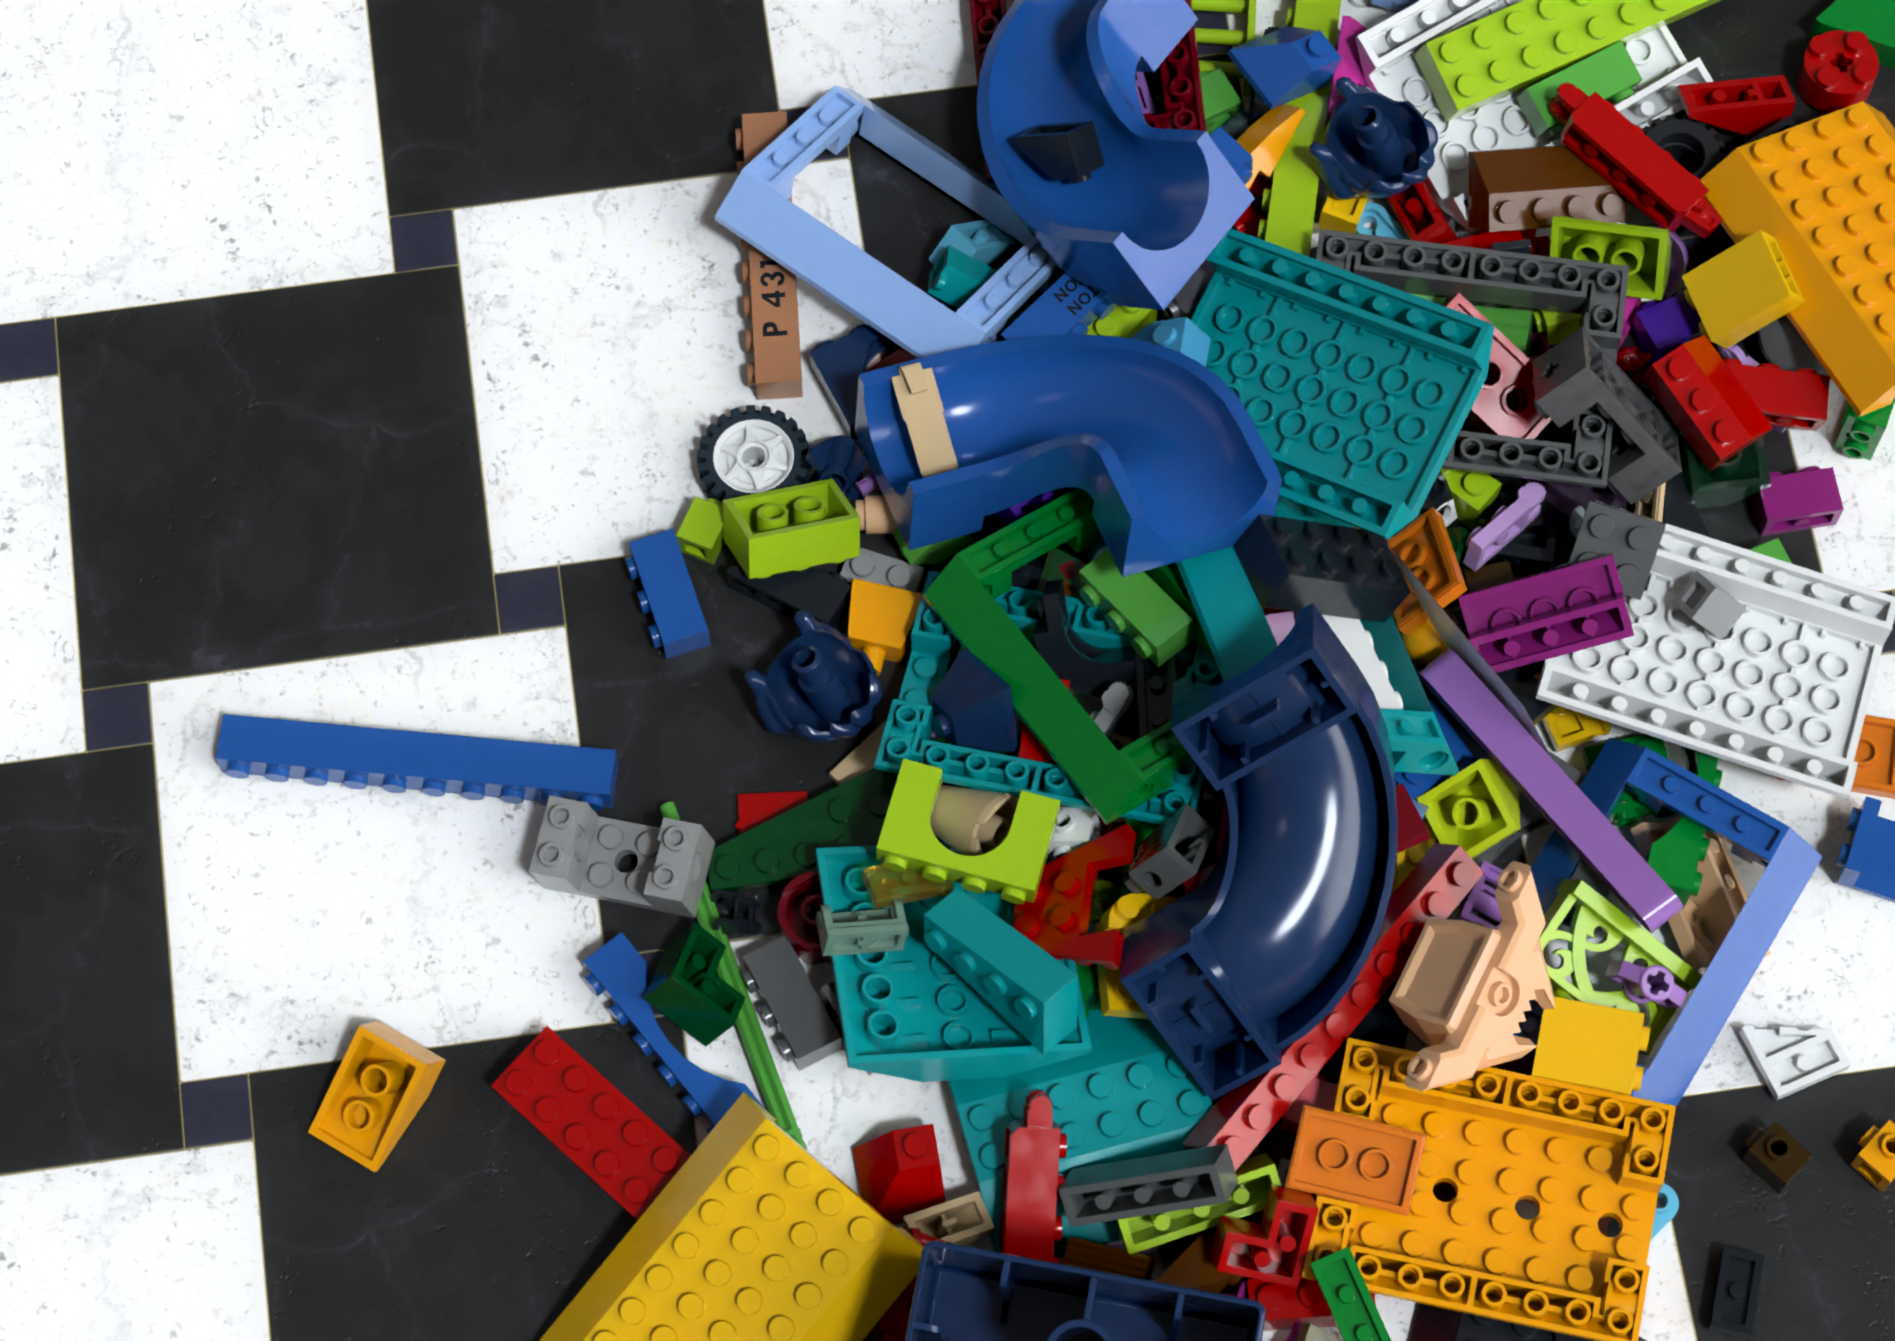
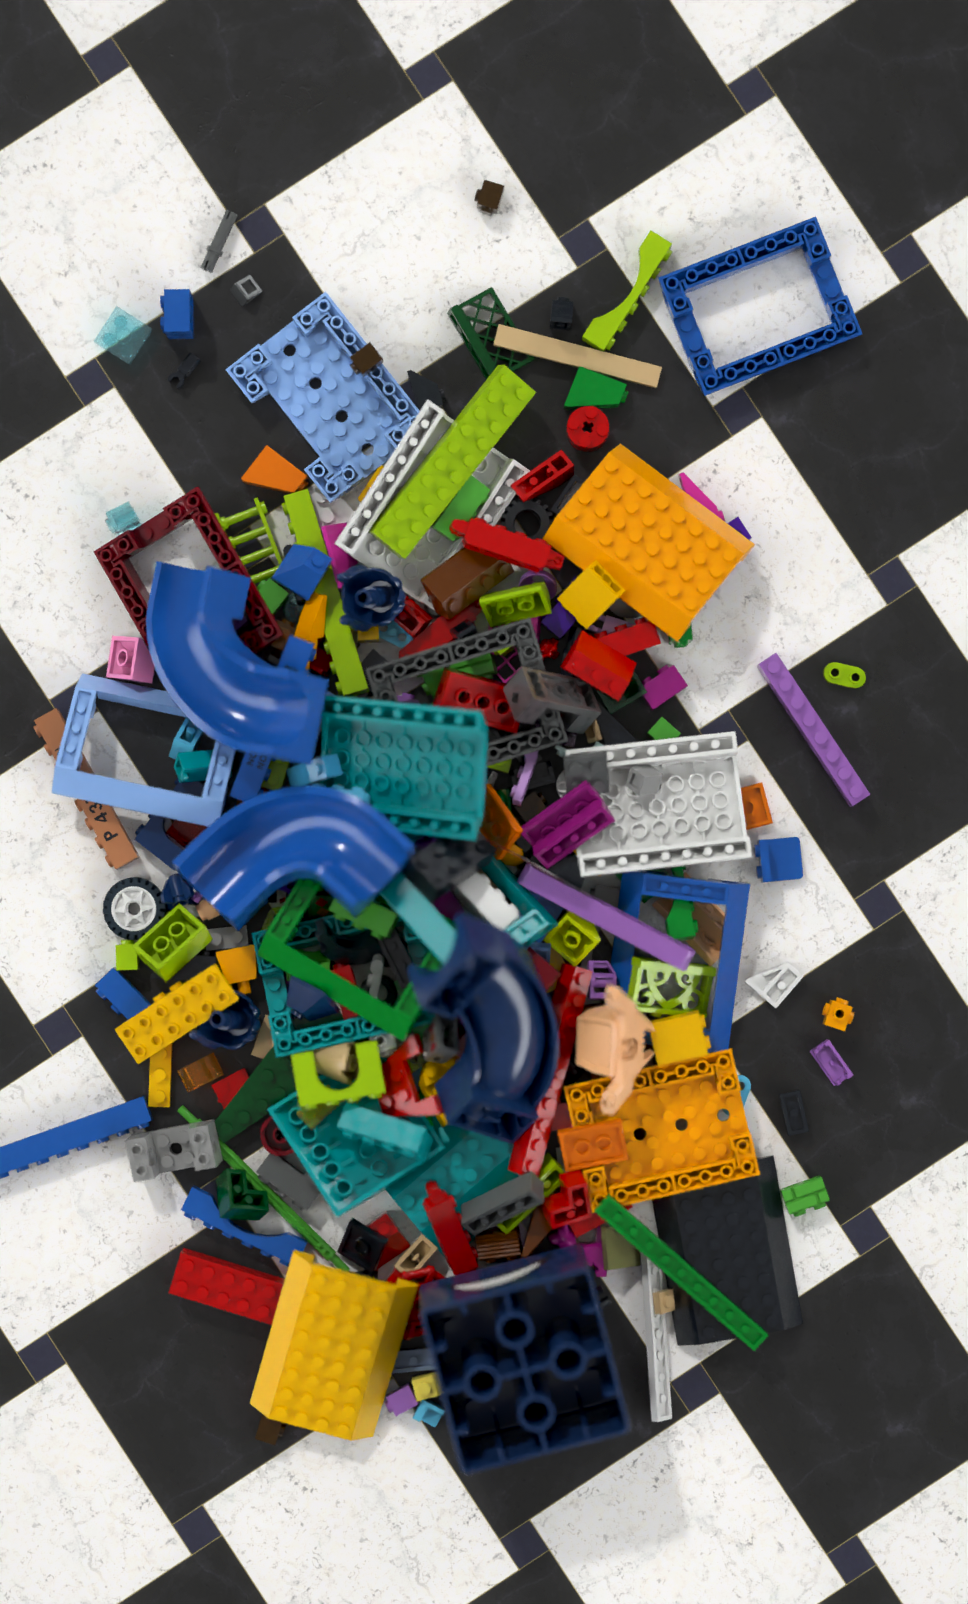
camera: 30 degrees left, 20 degrees up
light orange slope [308,1021,446,1172] -> none
black piece [711,889,762,937] -> none
sand green hinge [815,899,909,956] -> none
tan piece [891,362,958,478] -> none
black slope [1014,121,1105,184] -> none
medium lavender piece [1604,960,1687,1009] -> none
dark brown brick [1742,1122,1813,1194] -> none
none -> bright pink slope [106,636,154,683]
none -> yellow bracket [115,964,239,1064]
none -> yellow plate [148,1043,172,1107]
none -> clear orange piece [177,1053,224,1092]
none -> black tile [337,1218,389,1274]
none -> medium lavender hinge [809,1039,853,1086]

